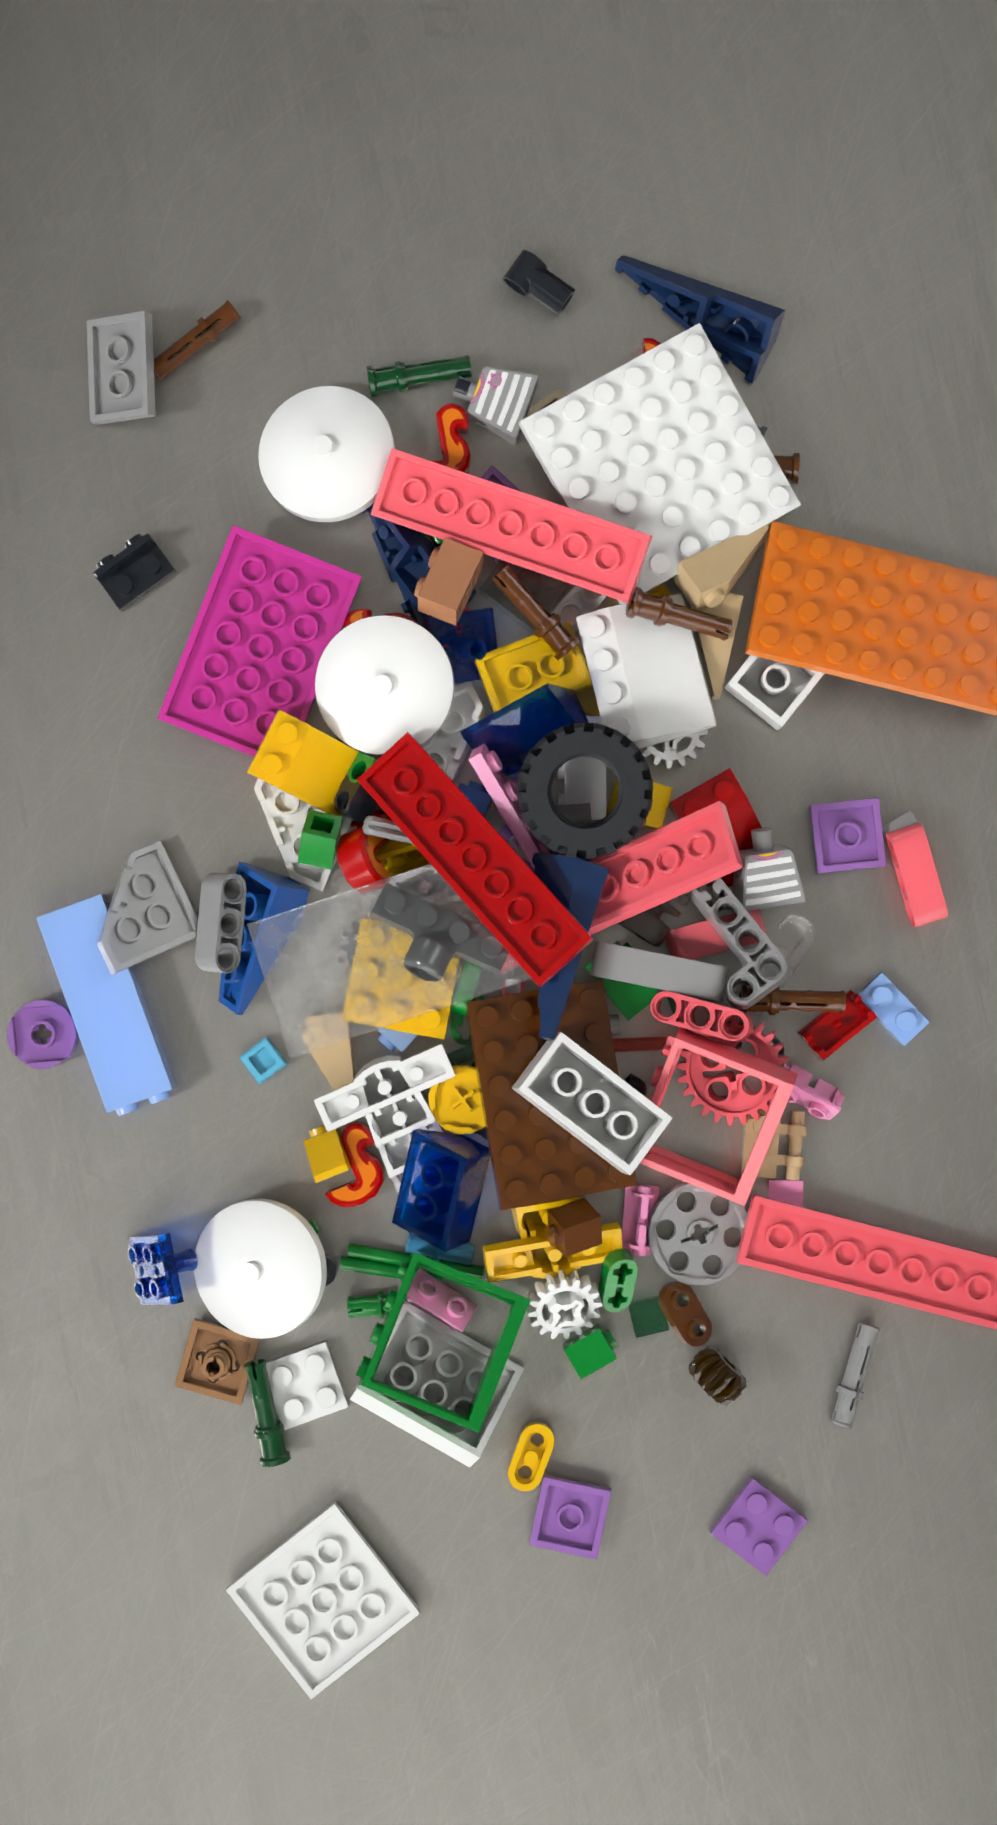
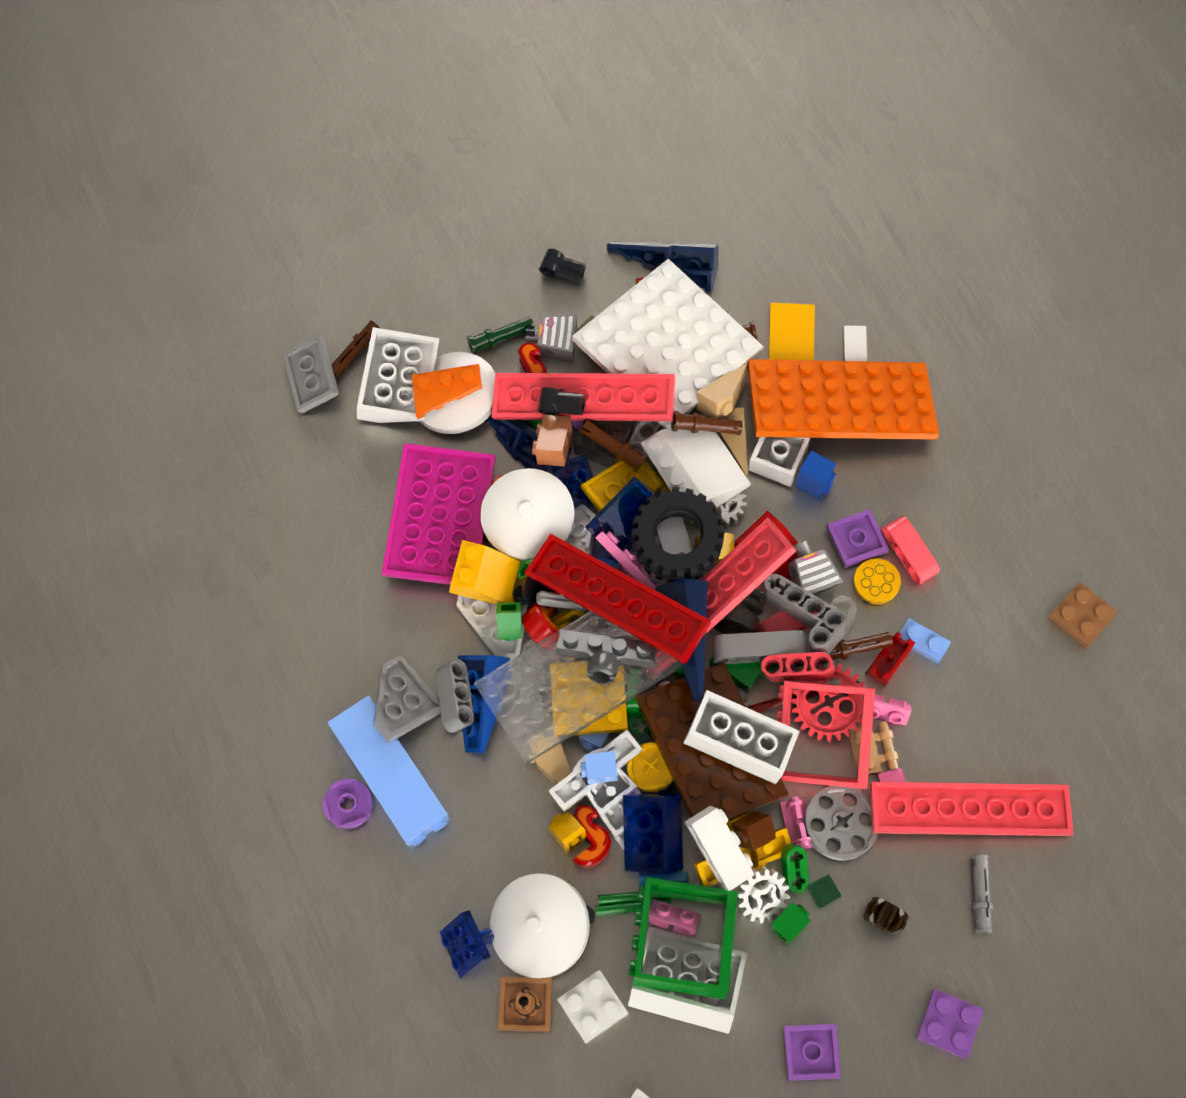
camera: 15 degrees left, 20 degrees down
black bracket [92,533,177,611] -> none
medium azure tile [239,1036,288,1085] -> none
dark green pin [244,1359,291,1467] -> none
green pin [347,1291,388,1319] -> none
yellow plate [508,1421,555,1491] -> none
reddish brown plate [658,1282,712,1347] -> none
none -> white slope [357,327,440,423]
none -> orange wing [412,364,483,419]
none -> black piece [538,387,586,415]
none -> light blue brick [581,751,618,784]
none -> white brick [685,806,755,891]
none -> yellow tile [769,303,815,360]
none -> blue brick [796,450,837,500]
none -> white tile [843,325,867,361]
none -> yellow tile [853,558,901,605]

